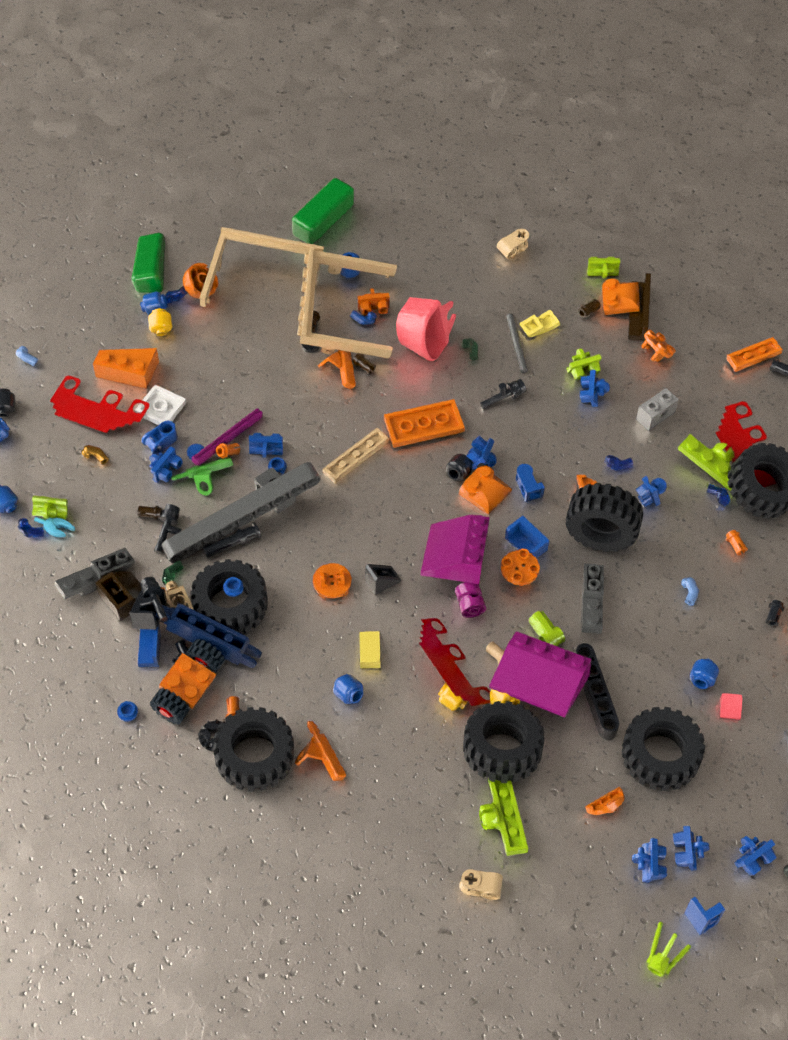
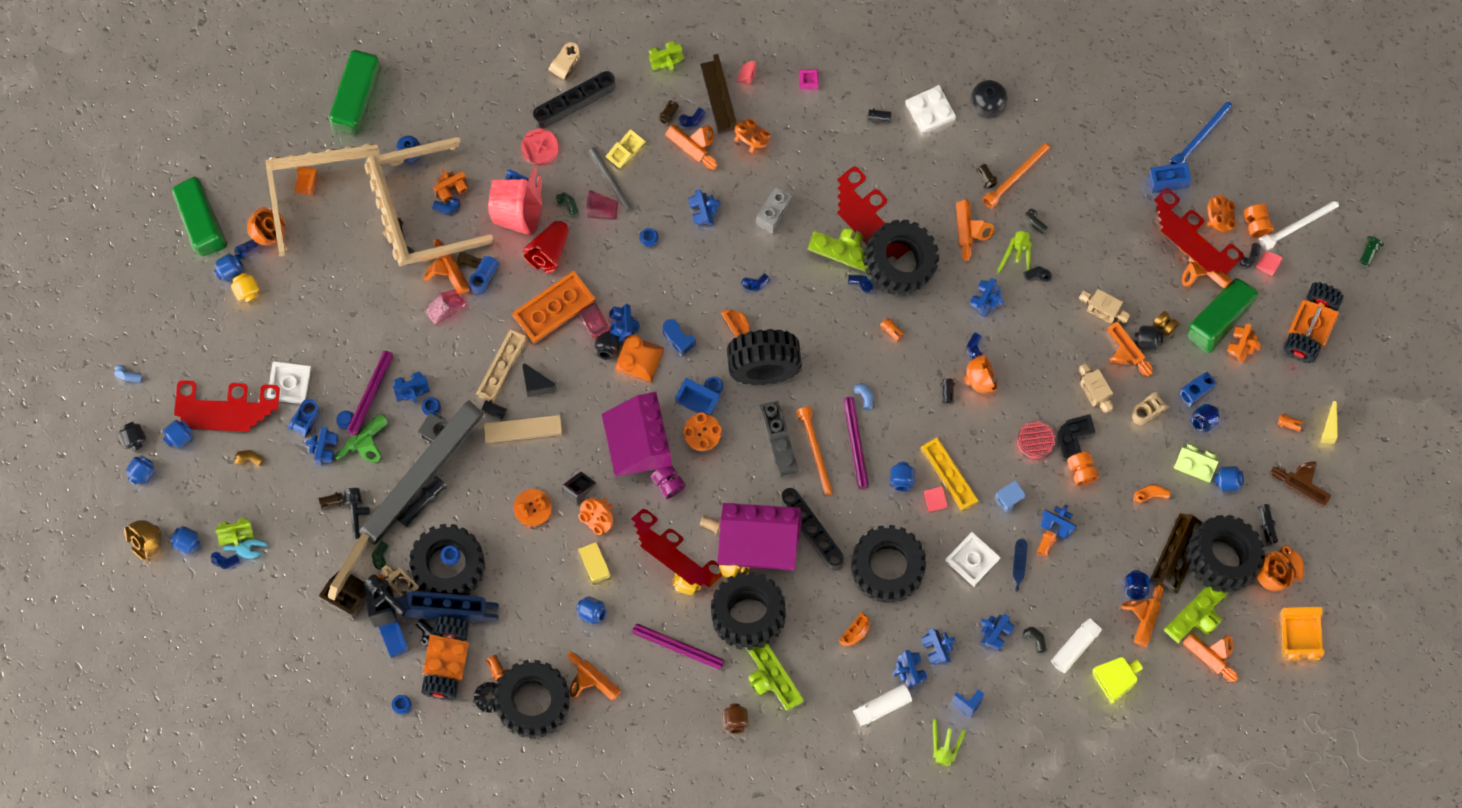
camera: 20 degrees left, 15 degrees up
dark grey slope [55,548,135,600] -> none
orange wedge [93,348,159,389] -> none
orange pin [216,443,241,458] -> none
tan piece [459,869,503,900] -> none
black piece [480,379,527,409] -> none
lime piece [528,611,565,646] -> none
lime hips [566,348,602,380] -> none
orange slope [602,279,640,315] -> none
blue hips [635,476,667,507] -> none
orange plate [726,337,783,372] -> none
none -> blue head [163,420,193,448]
none -> orange panel [295,166,318,196]
none -> tan tile [328,533,369,600]
none -> clear pink slope [425,290,467,326]
none -> blue piece [469,256,499,295]
none -> black pin [481,400,507,420]
none -> tan tile [484,415,562,444]
none -> coral tile [521,128,559,166]
none -> black slope [522,363,557,397]
none -> red cone [523,221,569,273]
none -> black beam [533,71,615,128]
none -> clear pink slope [578,303,610,339]
none -> orange plate [578,498,613,535]
none -> clear pink slope [586,190,618,220]
none -> magenta axle [632,623,724,670]
none -> blue plate [640,228,659,247]
none -> orange piece [665,124,717,170]
none -> clear blue arm [679,107,706,127]
none -> blue plate [704,377,723,394]
none -> reddish brown head [722,703,749,734]
none -> coral slope [737,61,756,85]
none -> orange piece [796,406,832,496]
none -> dark pink tile [799,69,819,89]
none -> magenta axle [844,397,869,489]
none -> white piece [853,684,912,726]
none -> yellow tile [921,437,978,511]
none -> white plate [945,532,1000,587]

